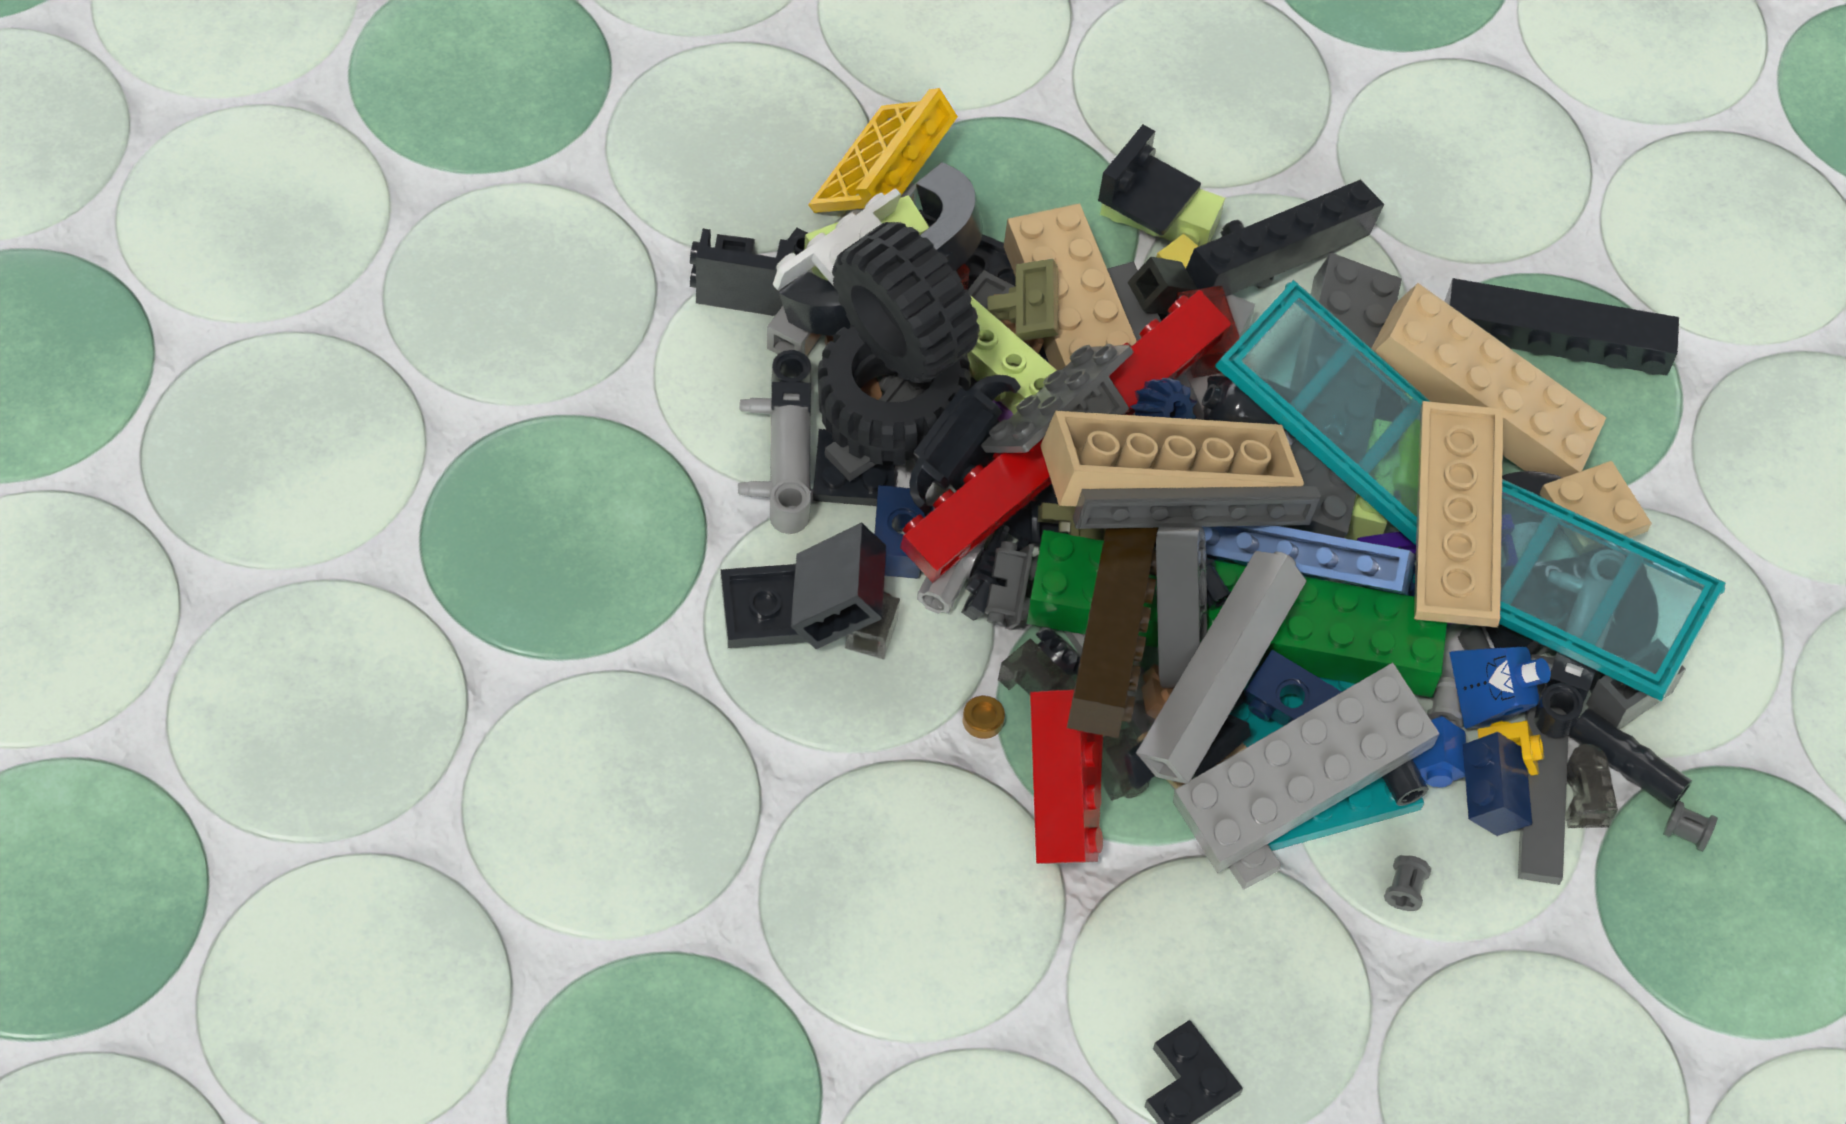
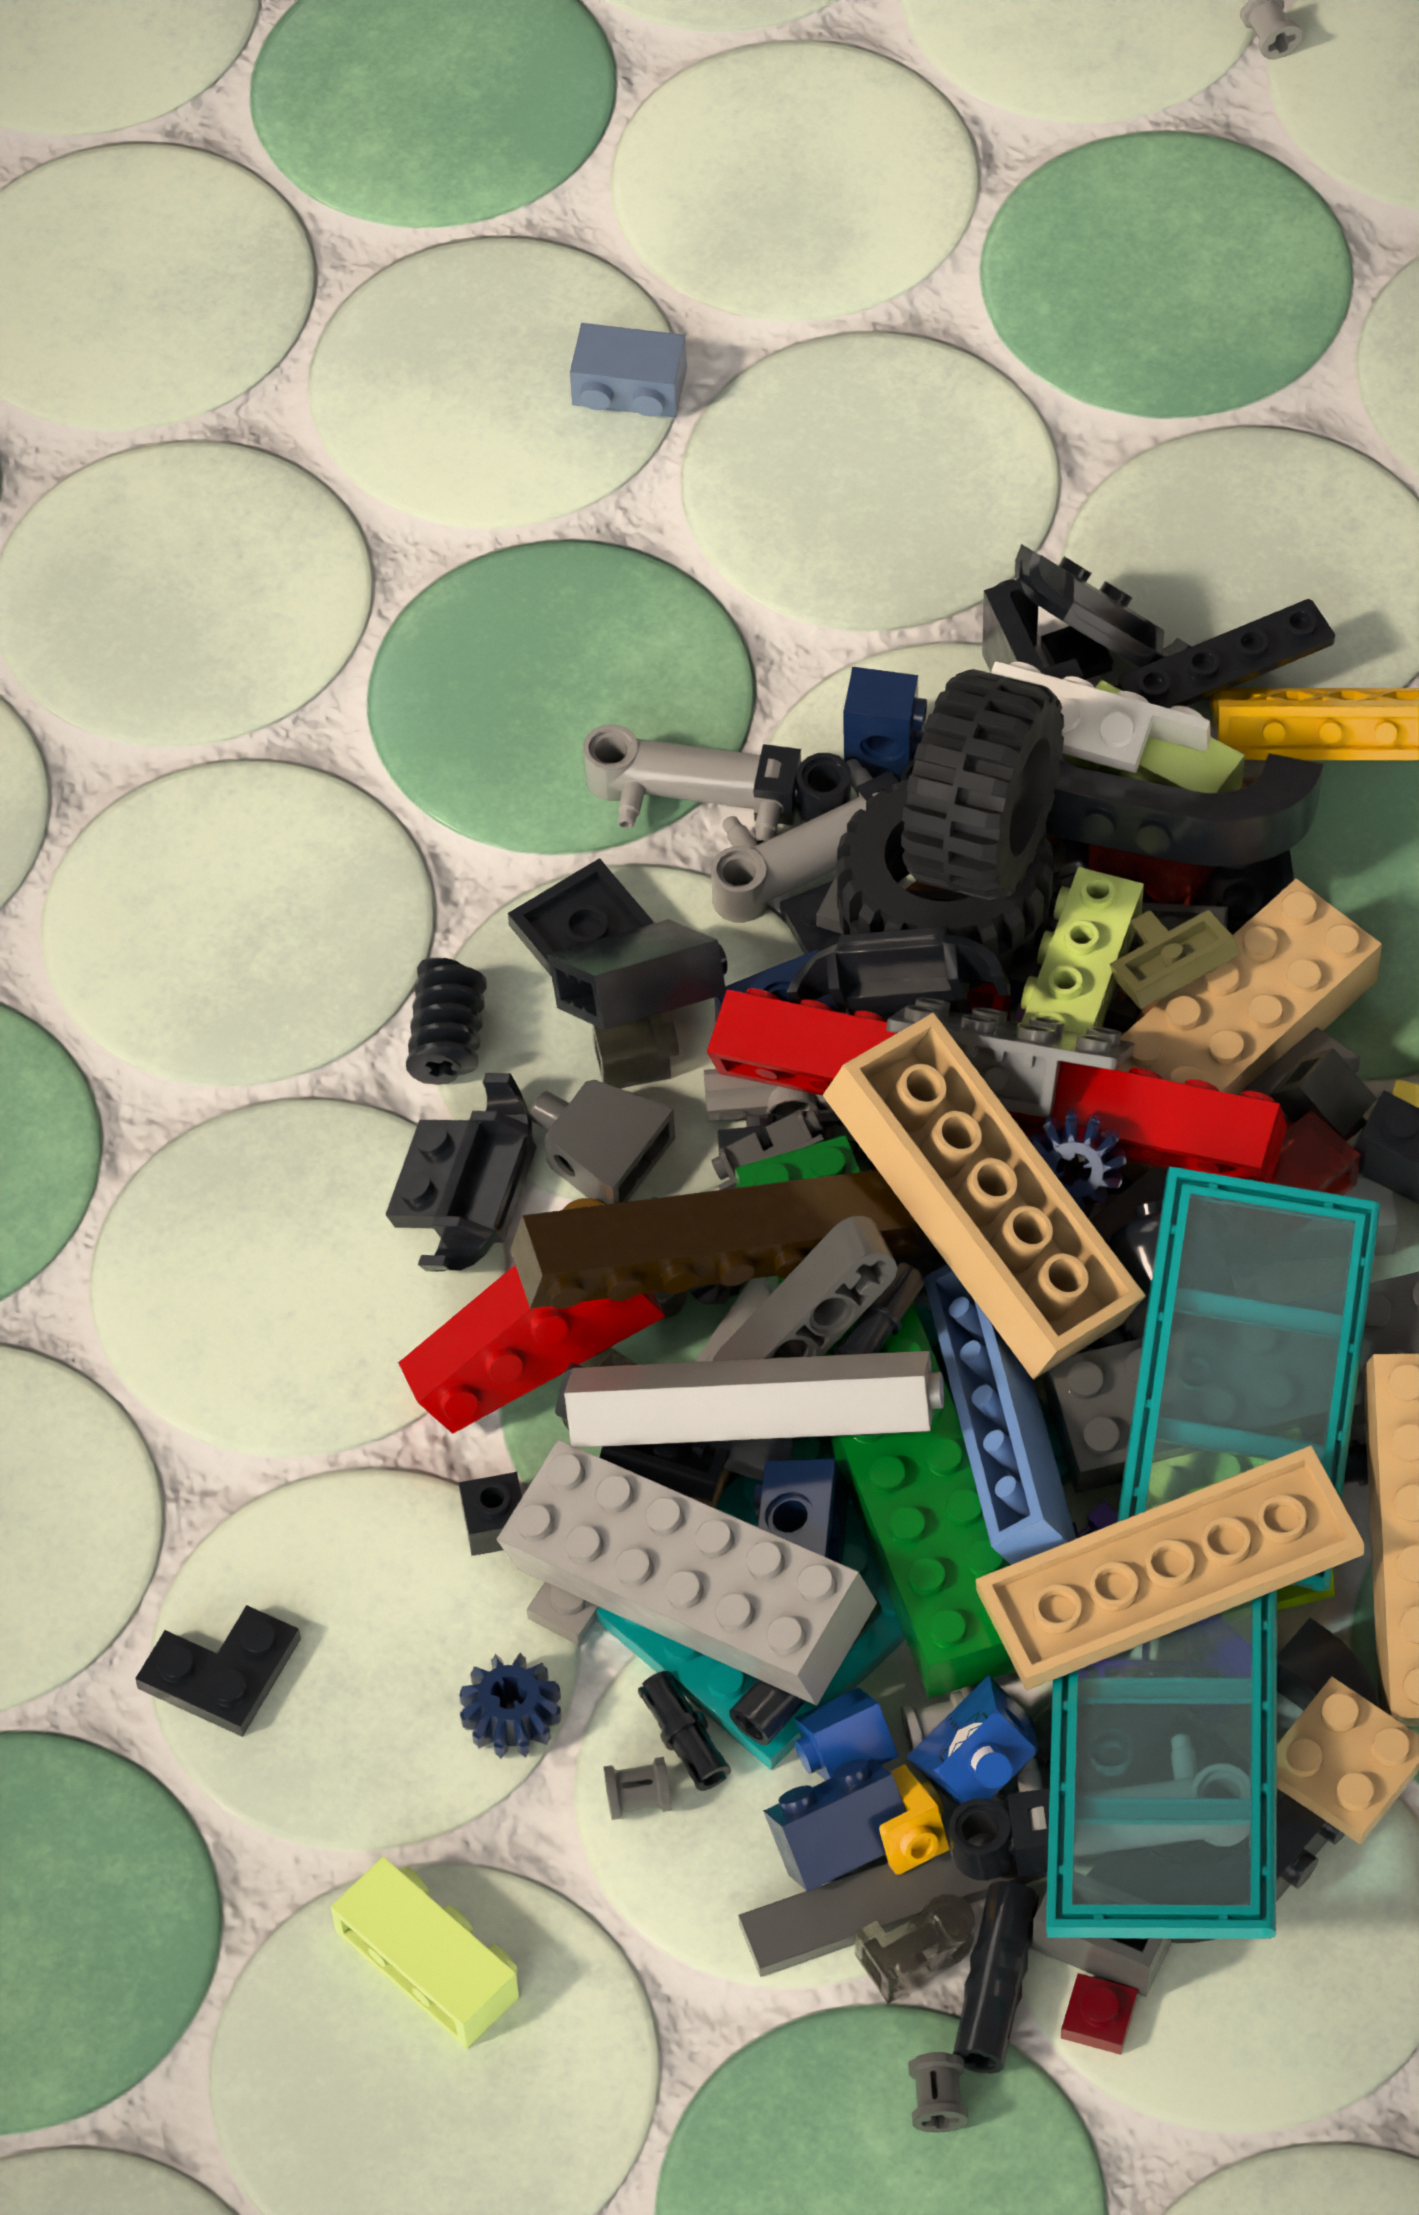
camera: 70 degrees right, 0 degrees up
dark grey tile [1073,486,1321,529] -> none
none -> yellowish green brick [331,1856,519,2049]
none -> black plate [385,1073,537,1272]
none -> black piece [406,958,487,1085]
none -> black plate [458,1472,522,1556]
none -> dark blue gear [459,1652,562,1759]
none -> dark grey torso [530,1080,675,1205]
none -> sand blue brick [570,323,687,418]
none -> light grey piece [584,725,851,845]
none -> black pin [638,1671,731,1791]
none -> dark blue brick [843,667,927,782]
none -> black plate [1015,544,1192,668]
none -> dark red plate [1061,1973,1138,2055]
none -> black bracket [1118,599,1335,709]

